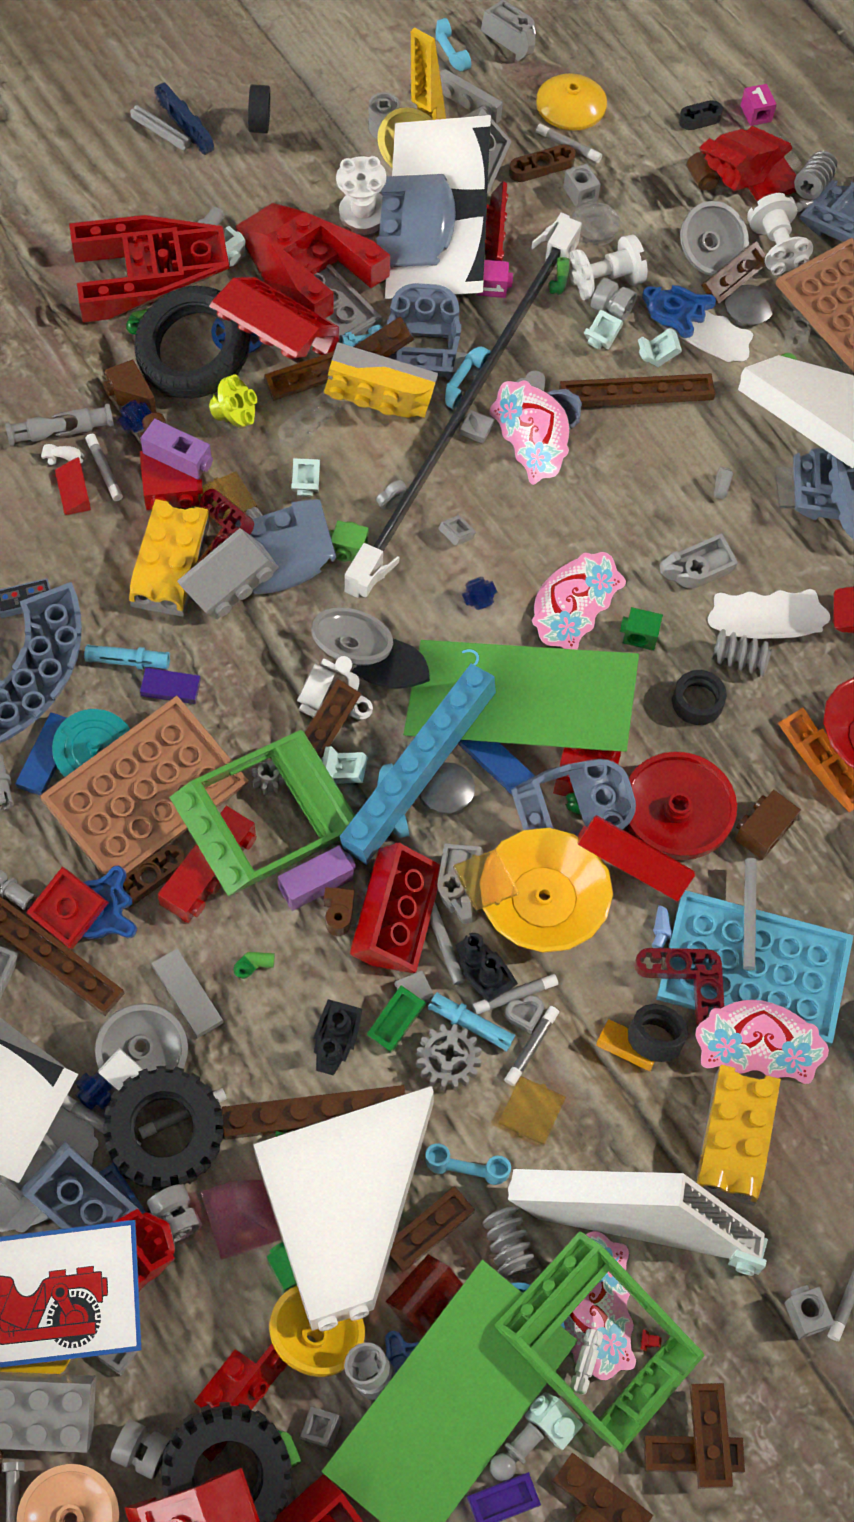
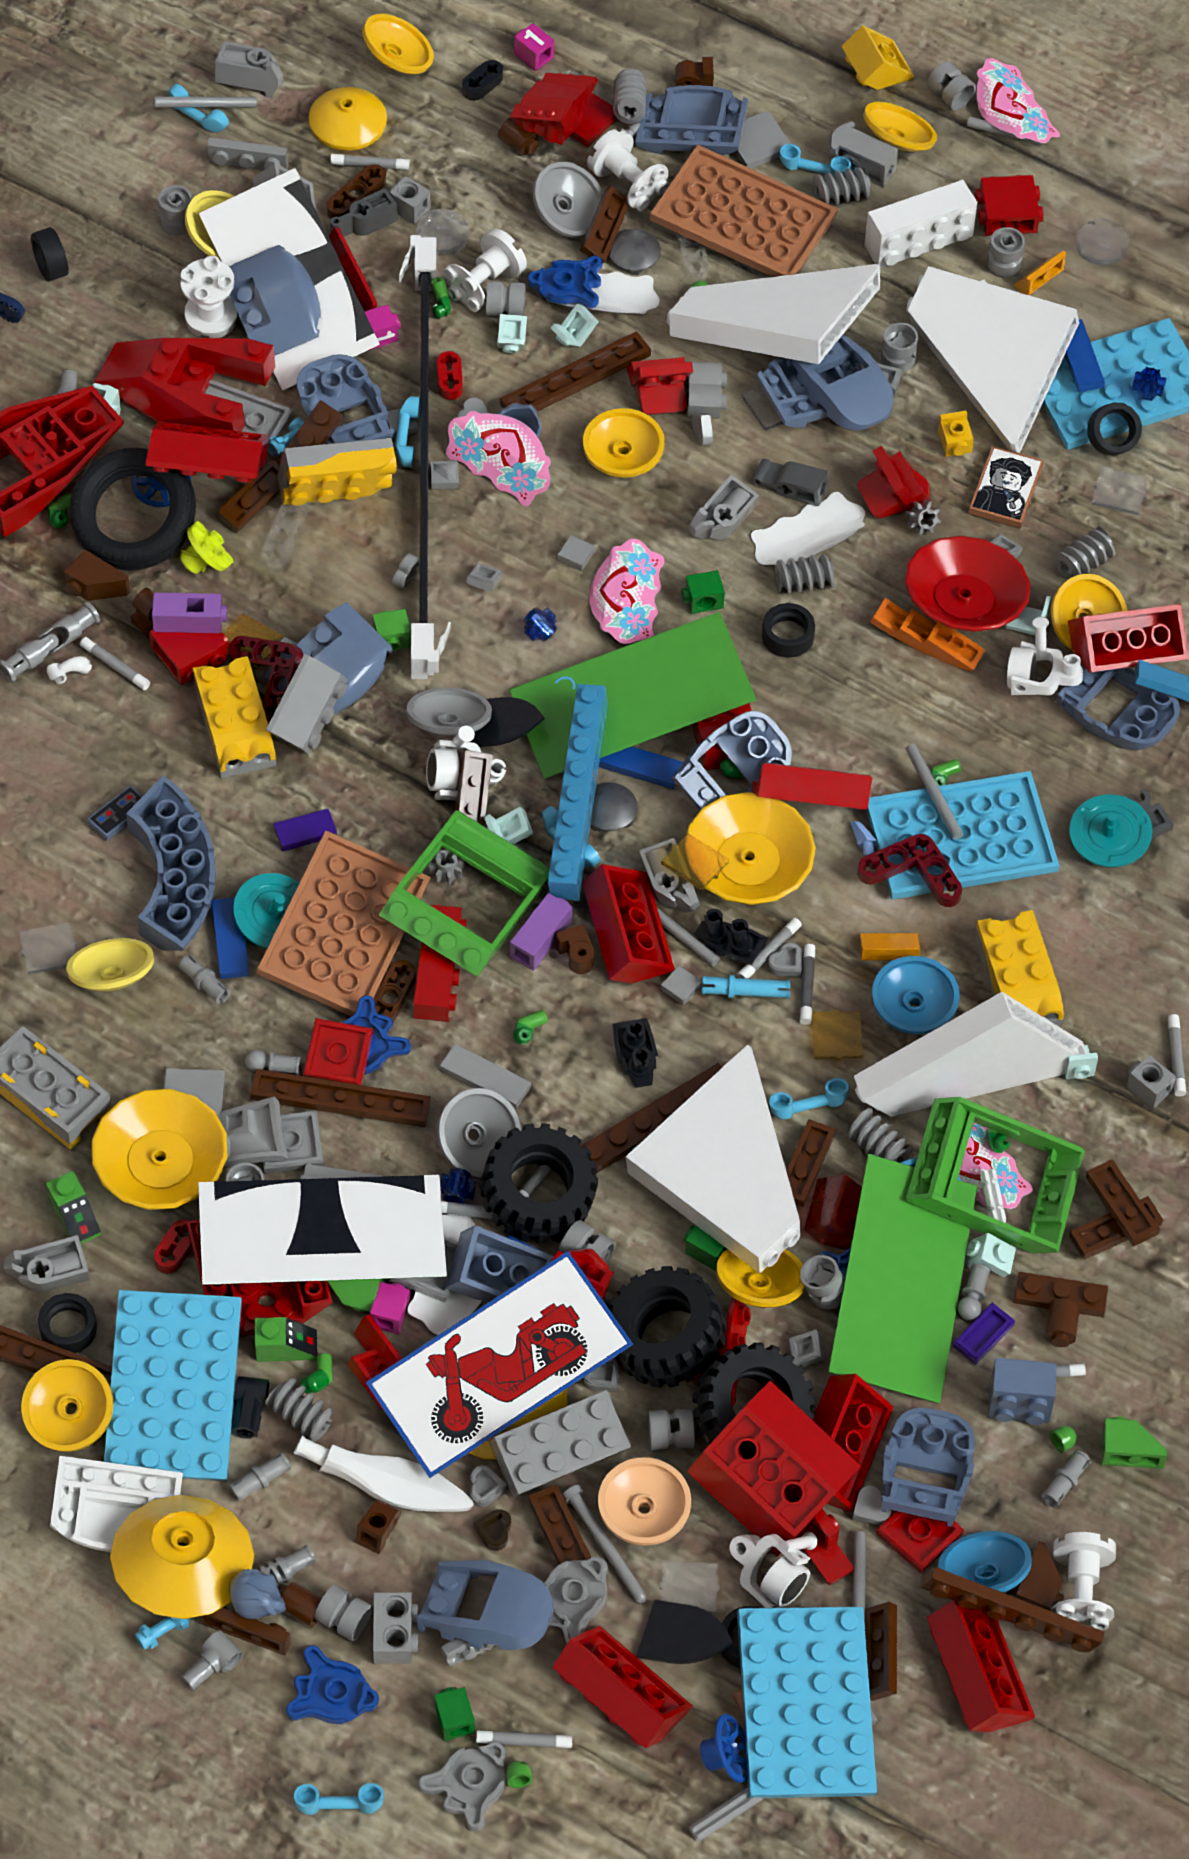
camera: 25 degrees left, 5 degrees down
red slope [55,457,91,515] -> none
medium azure pin [84,644,170,670] -> none
white tile [98,1048,143,1090] -> none
clear blue gear [118,400,152,433] -> none
clear pink slope [201,1179,281,1260] -> none
light aqua bracket [291,458,320,497] -> none
green tile [366,985,427,1052] -> none
yellow slope [410,27,446,120] -> none
light grey gear [416,1024,482,1091] -> none
red dish [627,752,737,860] -> none
black tyre [628,1004,689,1062] -> none
red piece [641,1330,662,1351] -> none
sticker [695,1000,829,1084] -> none
reddish brown brick [735,789,801,860] -> none
none -> light grey bar [153,97,257,107]
none -> dark grey piece [330,188,398,237]
none -> yellow dish [362,14,434,74]
none -> red beam [437,351,463,400]
none -> light grey tile [558,535,595,571]
none -> yellow dish [583,408,665,478]
none -> black tyre [608,1266,727,1388]
none -> red piece [626,357,693,415]
none -> light grey brick [687,362,727,418]
none -> dark grey piece [752,459,829,506]
none -> dark azure dish [872,956,960,1035]
none -> bright green arm [931,759,961,786]
none -> green arm [986,1115,1010,1153]

